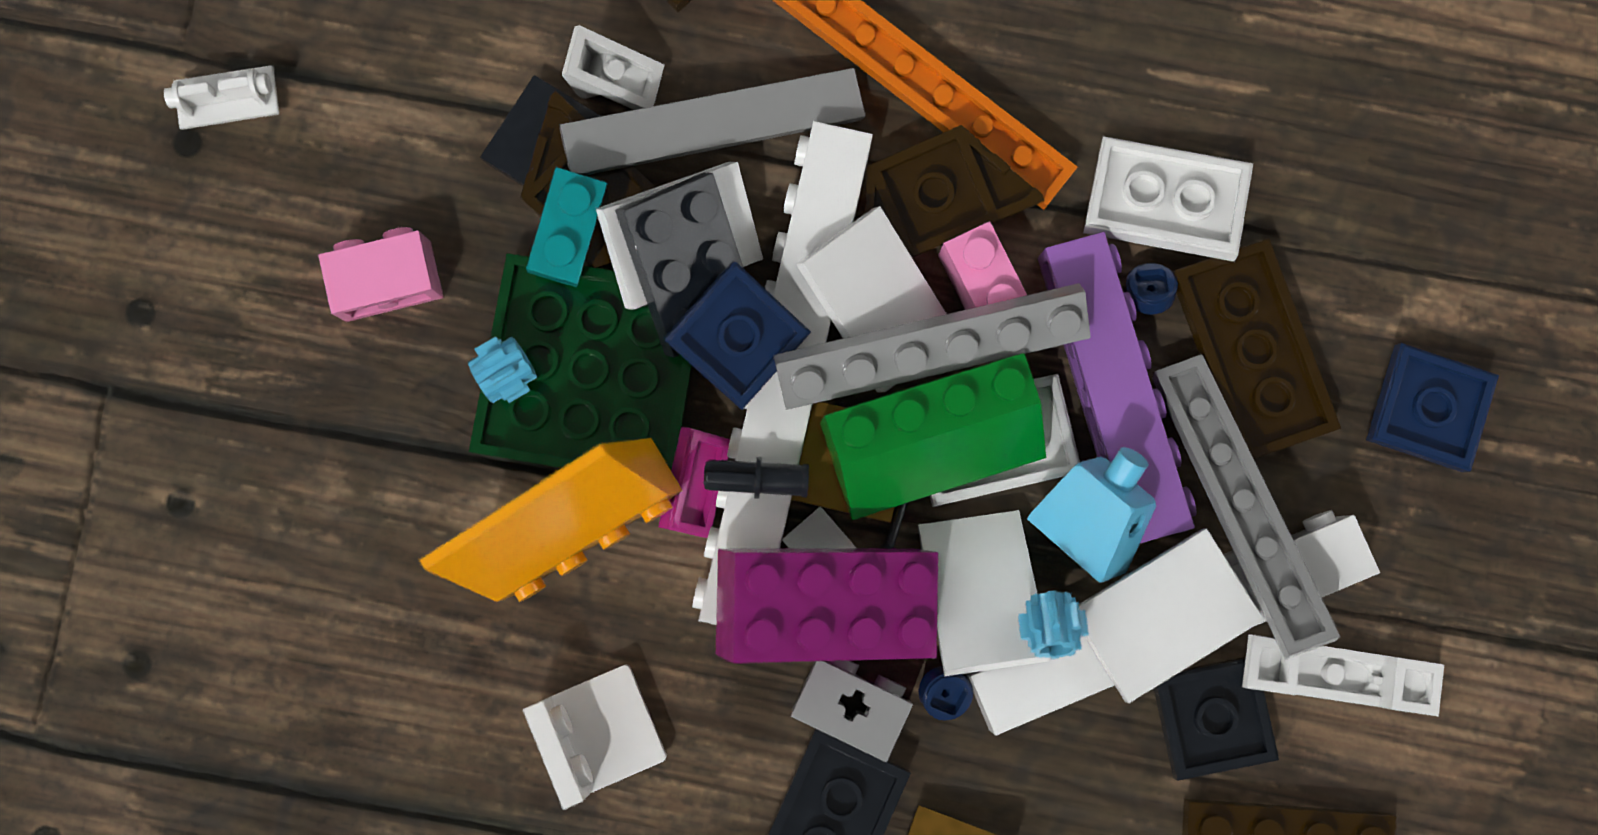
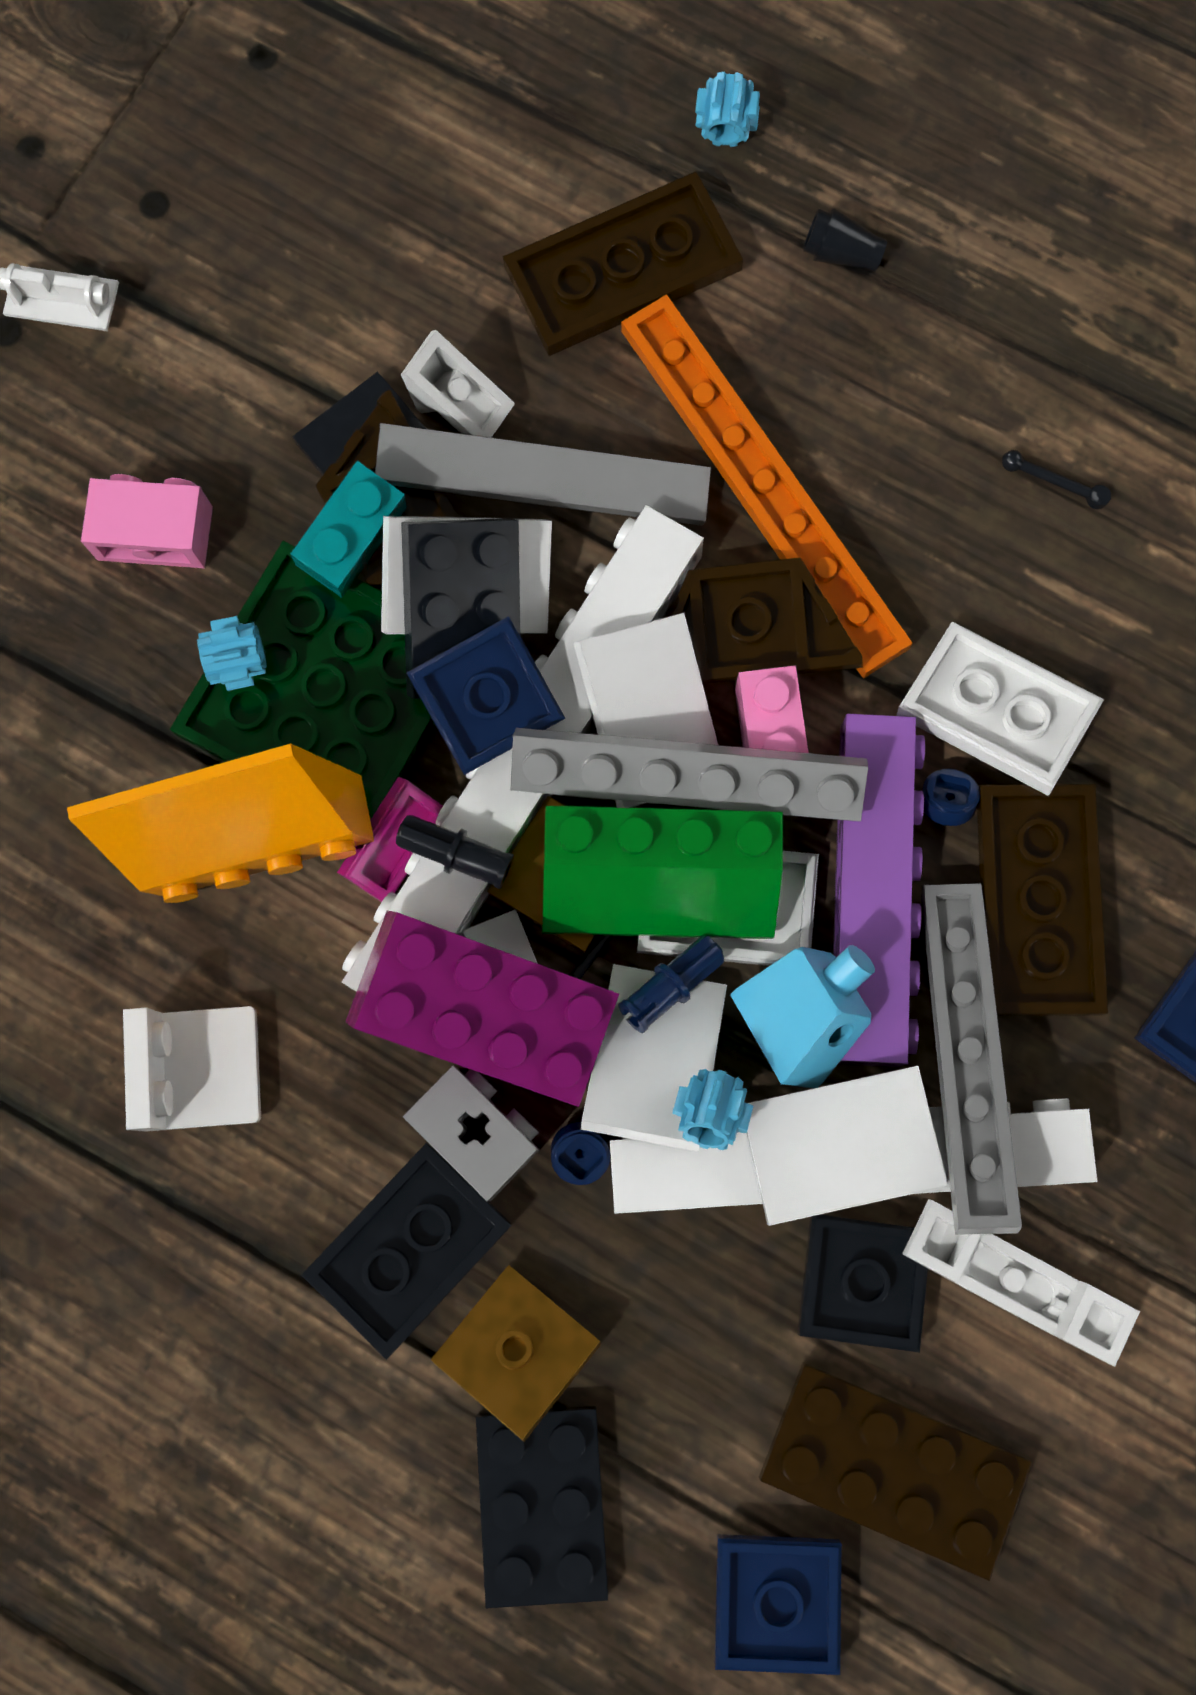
camera: 25 degrees right, 5 degrees down
none -> dark blue axle [618,936,724,1033]

